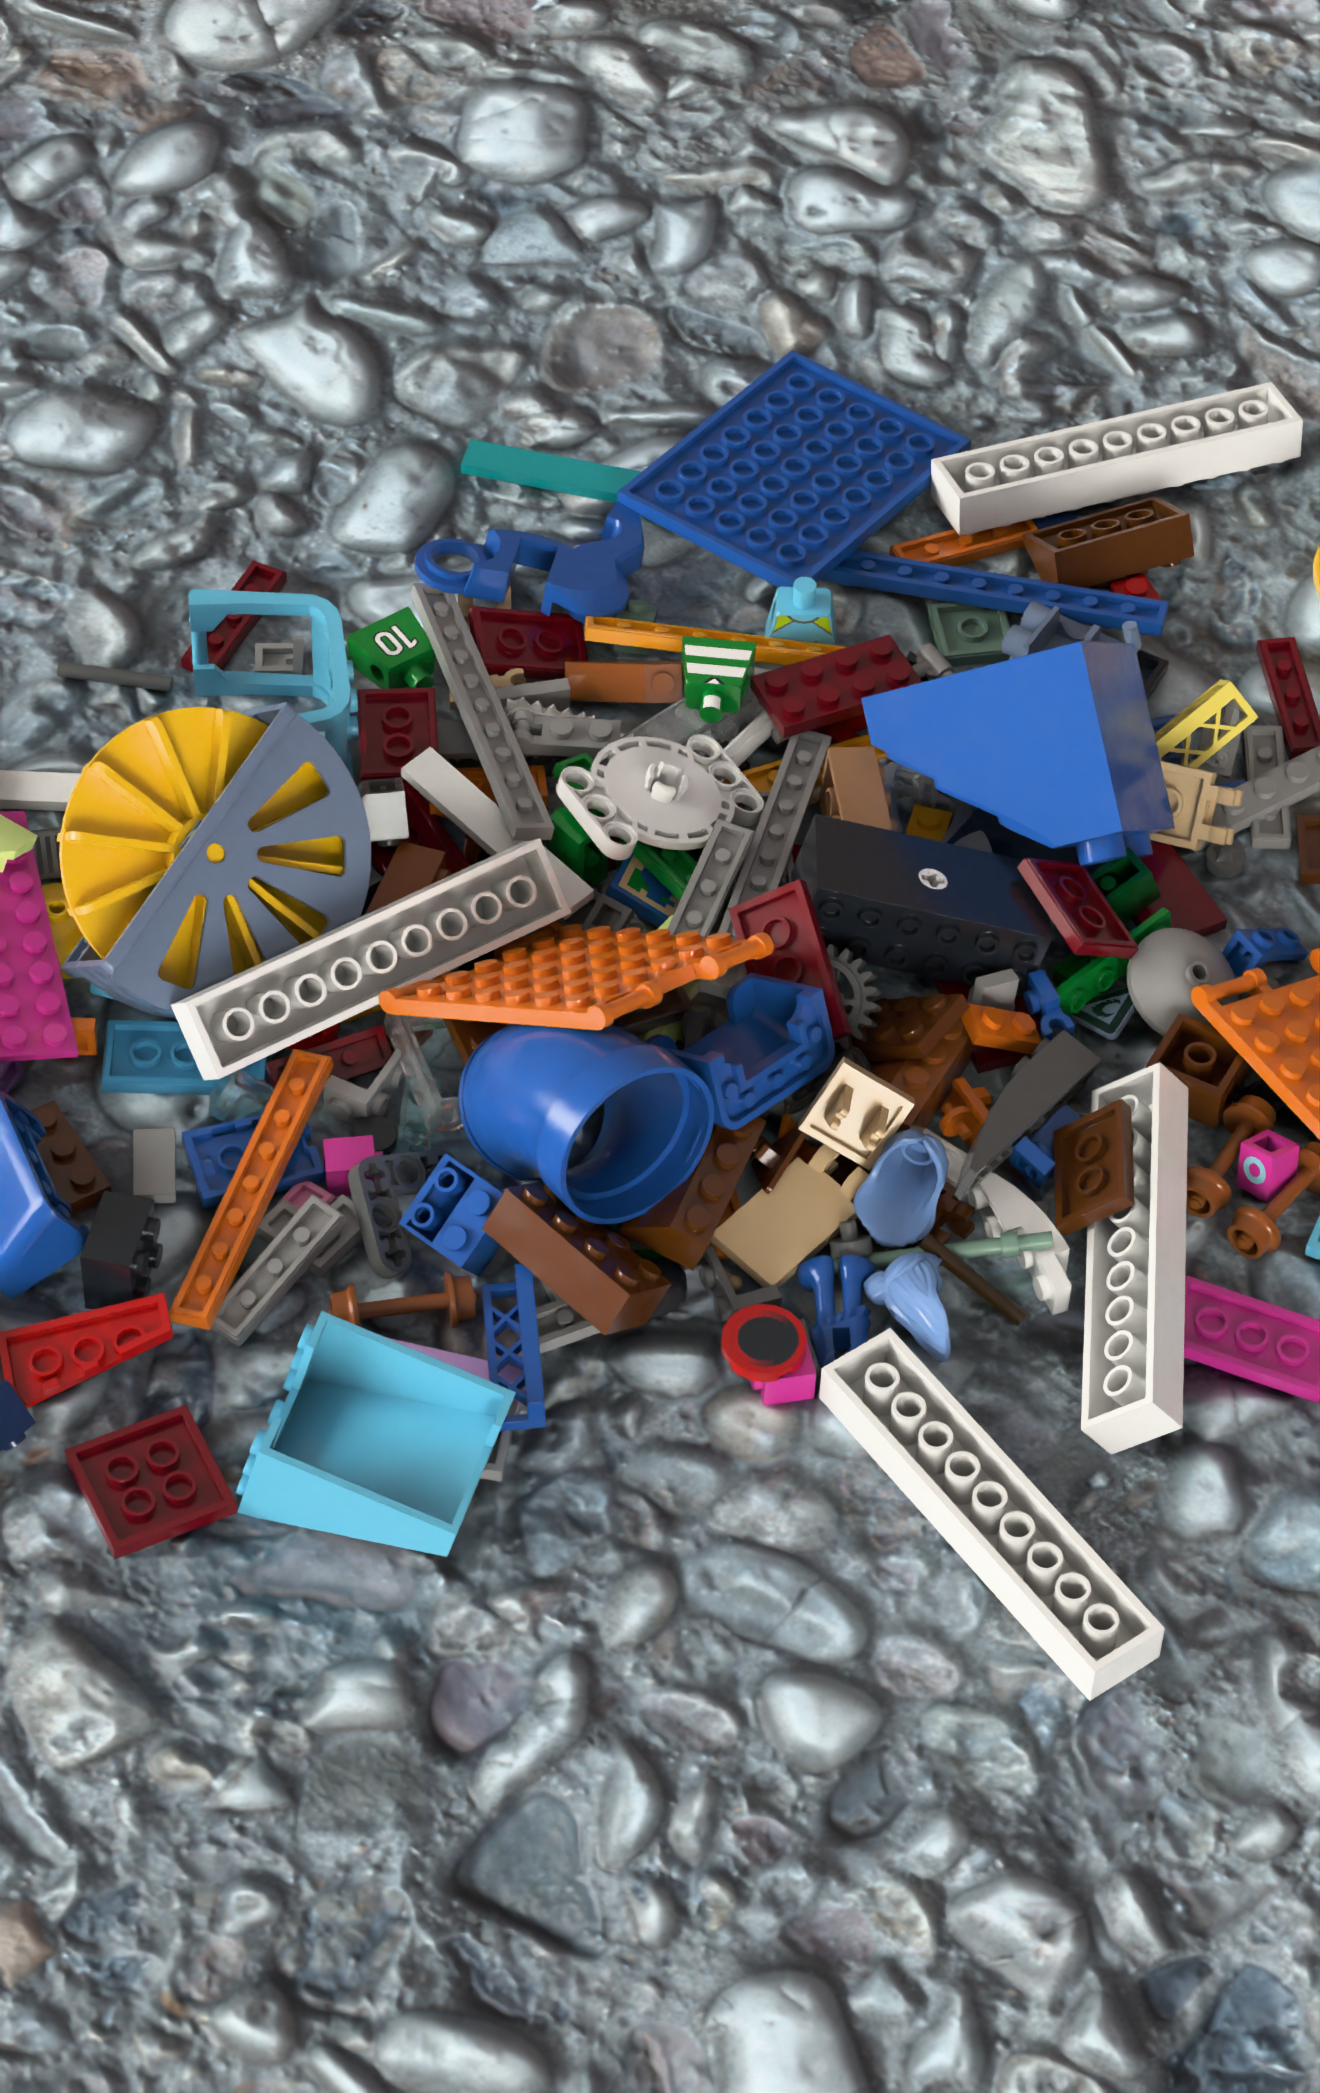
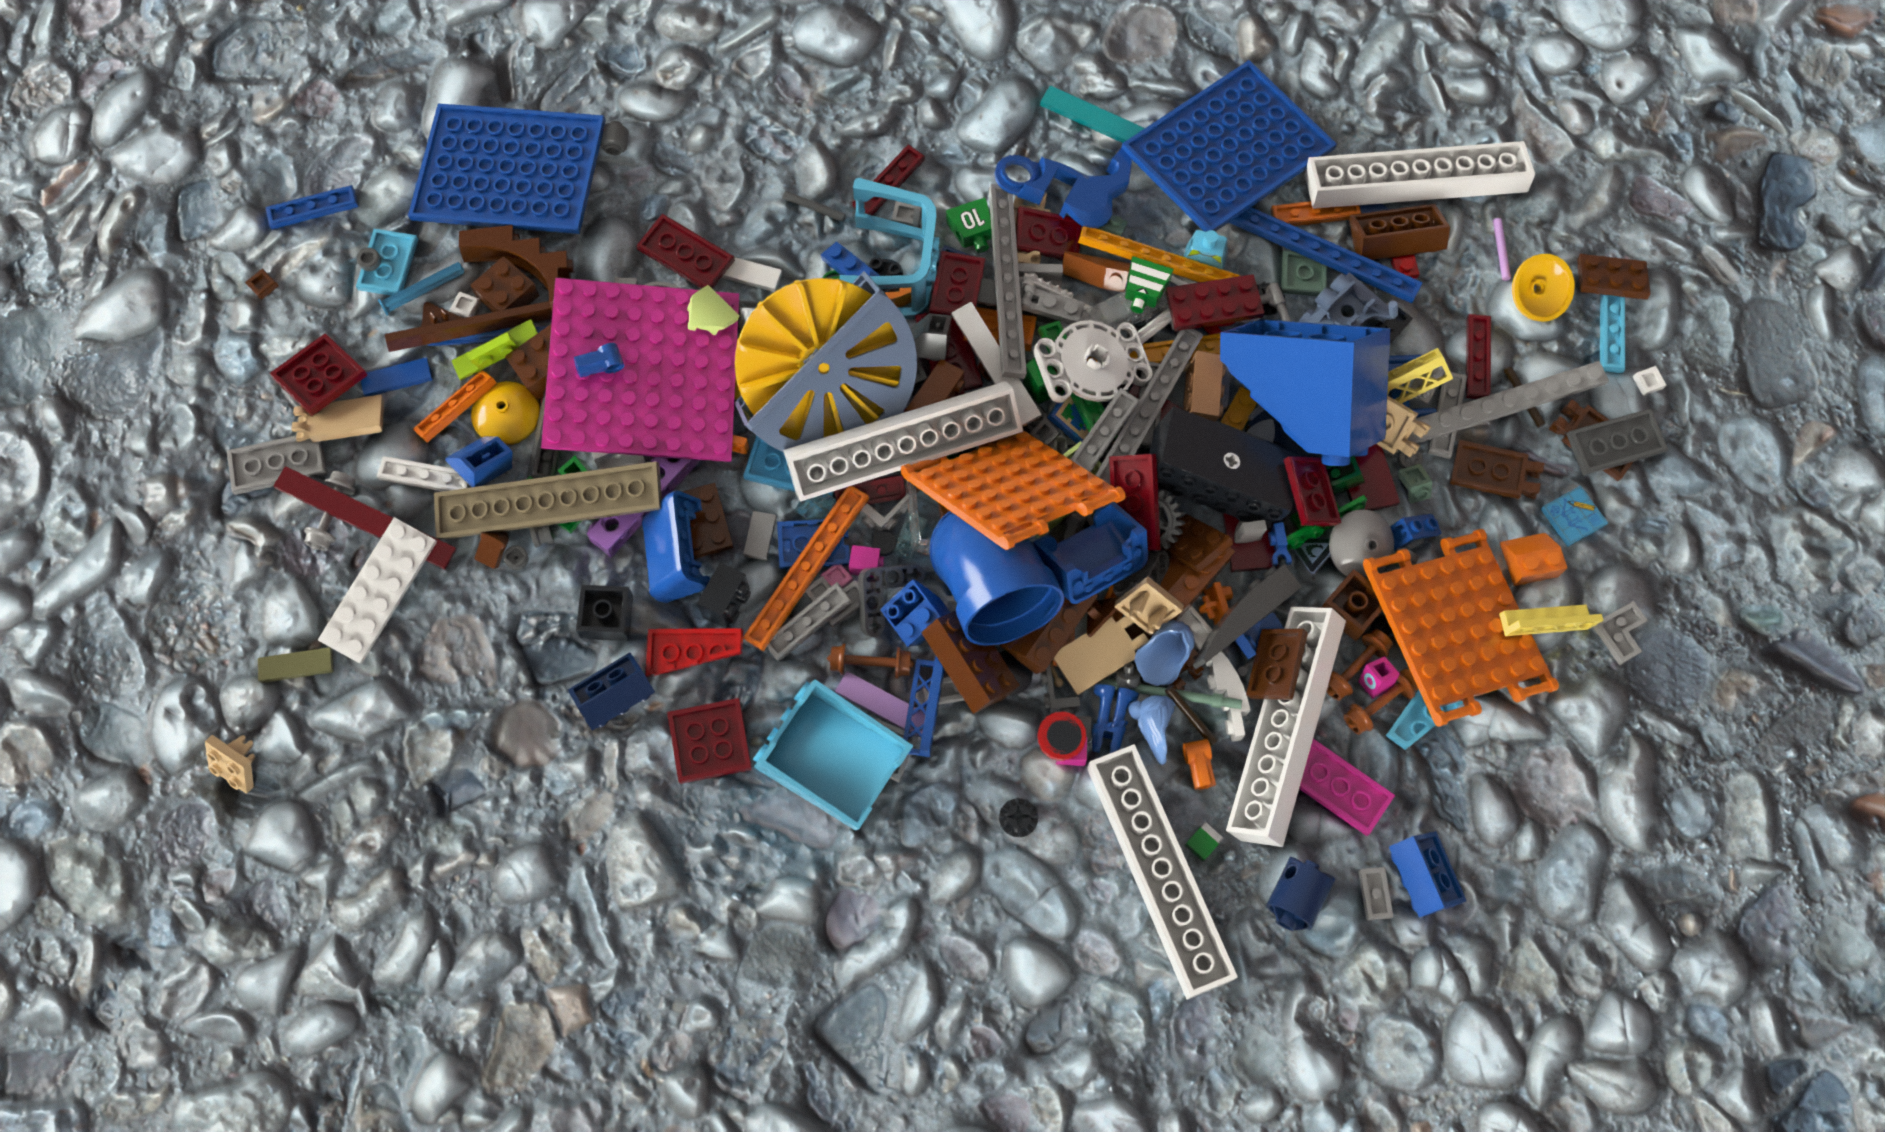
camera: 15 degrees right, 20 degrees up
orange plate [961,1003,1042,1055] -> none
none -> black gear [999,797,1038,837]
none -> orange piece [1183,739,1216,790]
none -> green piece [1185,822,1224,862]
none -> dark blue cylinder [1266,857,1336,931]
none -> sand green bracket [1398,464,1432,504]
none -> lavender bar [1493,218,1511,281]

